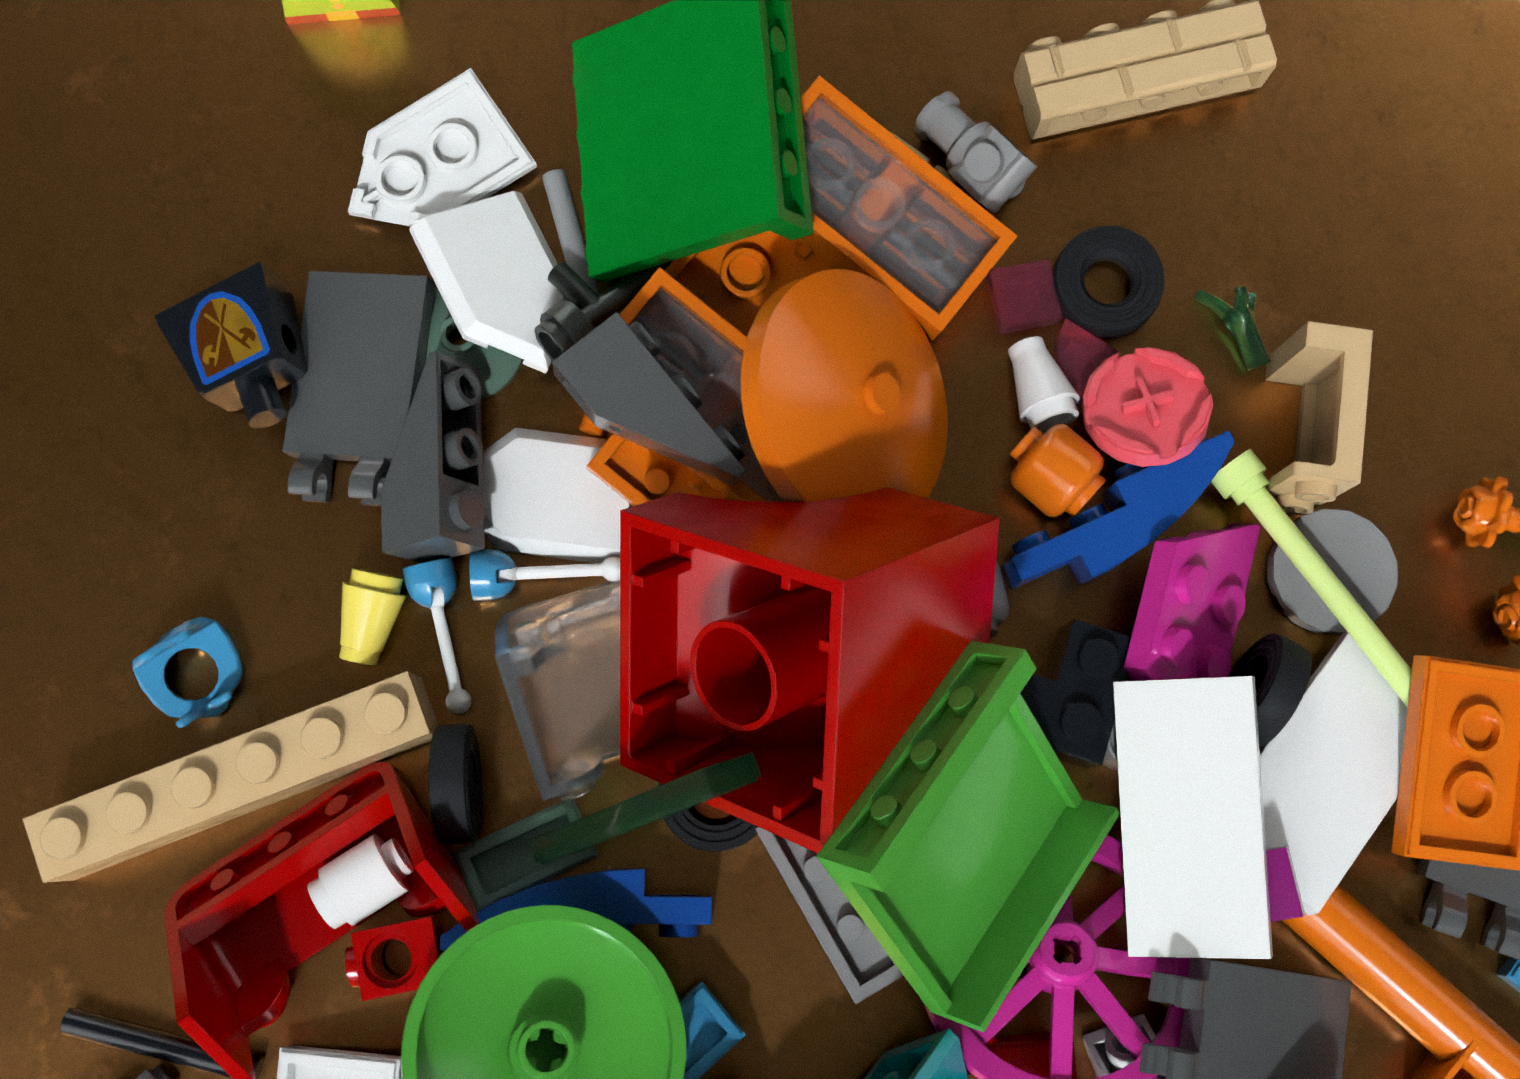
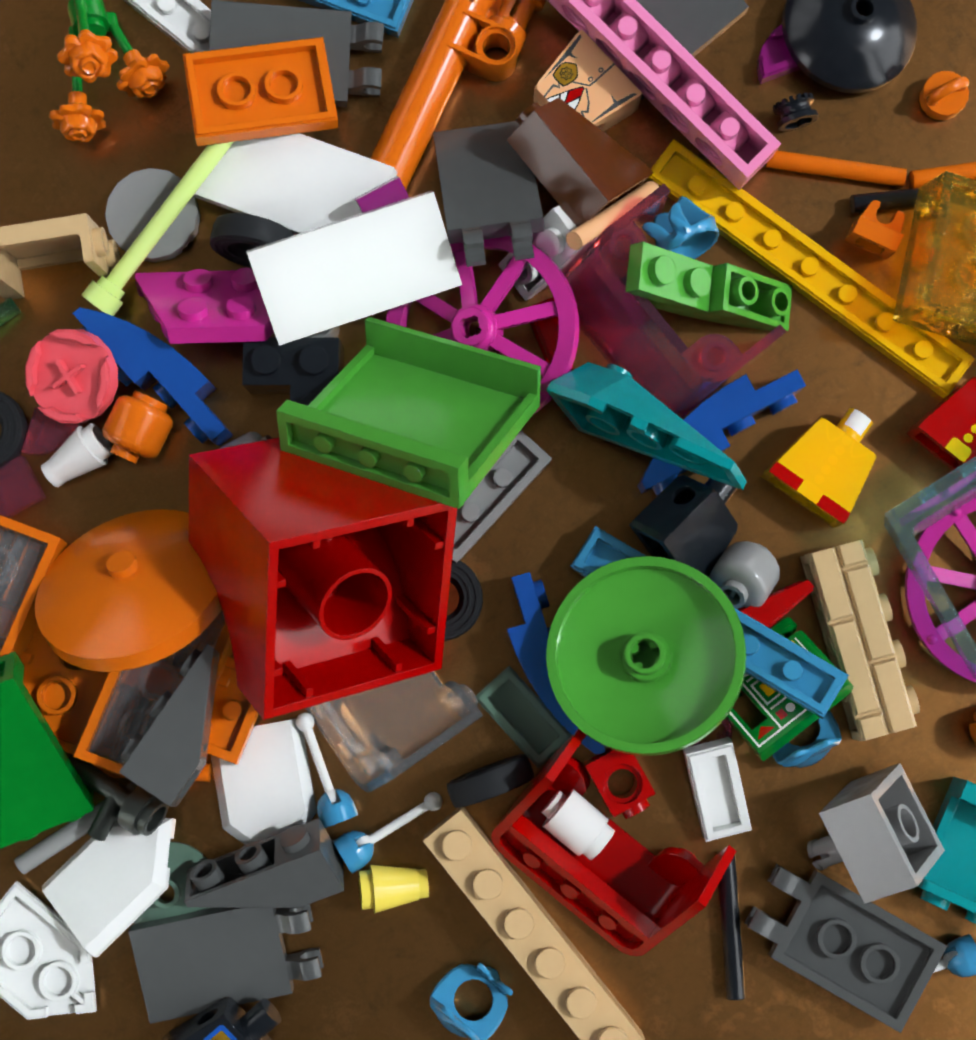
camera: 100 degrees left, 5 degrees up
clear green tile [529,752,762,864] -> none

